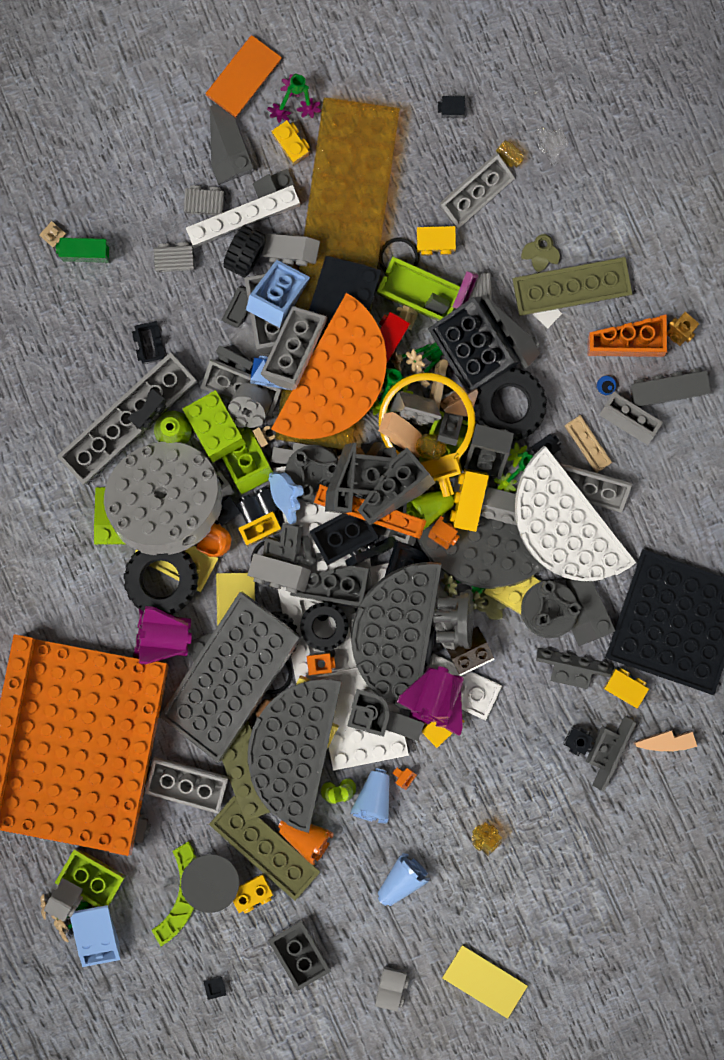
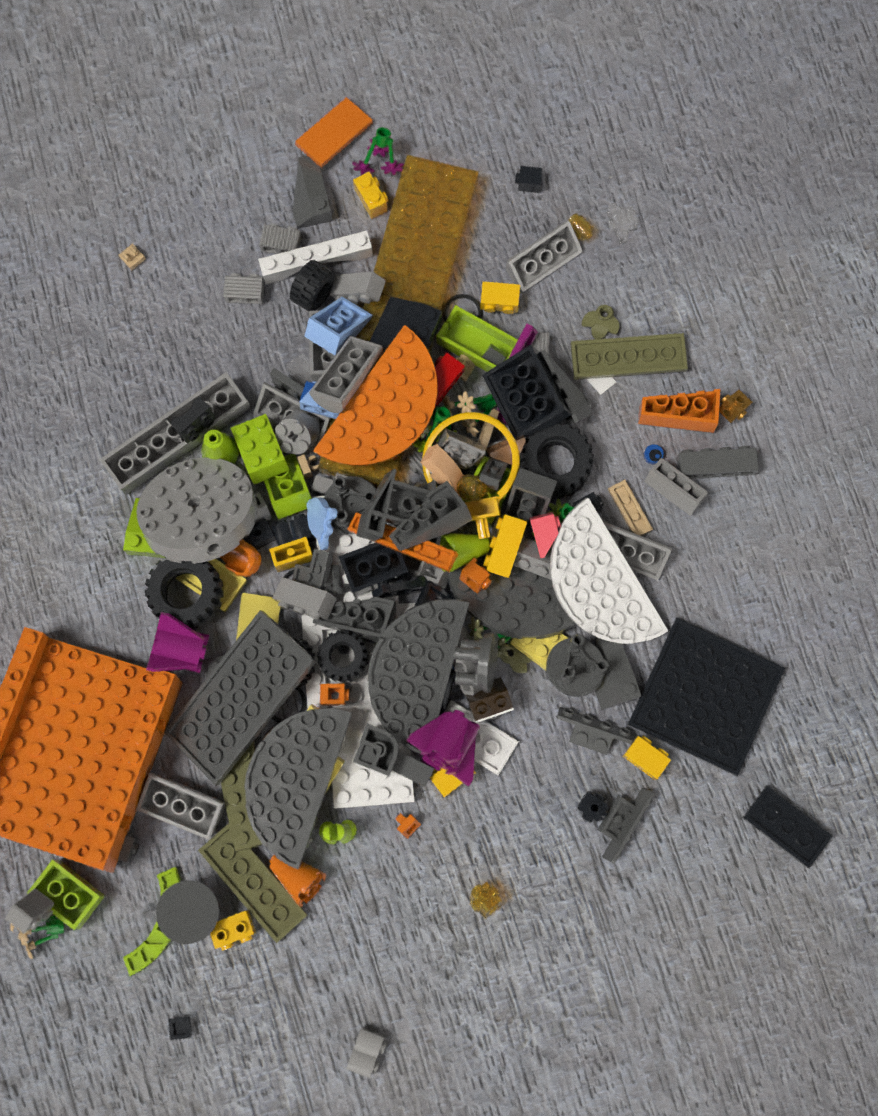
camera: 10 degrees right, 10 degrees down
green brick [56,238,110,263] -> none
light blue slope [70,905,120,967] -> none
black window [132,321,165,365] -> none
dark grey tile [221,286,248,329] -> none
dark grey slope [253,169,295,199] -> none
dark grey brick [268,919,331,991] -> none
light blue cone [350,768,390,824] -> none
light blue cone [378,853,430,906] -> none
light yellow tile [442,945,528,1019] -> none
light nougat slope [634,730,697,751] -> none
none -> coral slope [530,512,561,559]

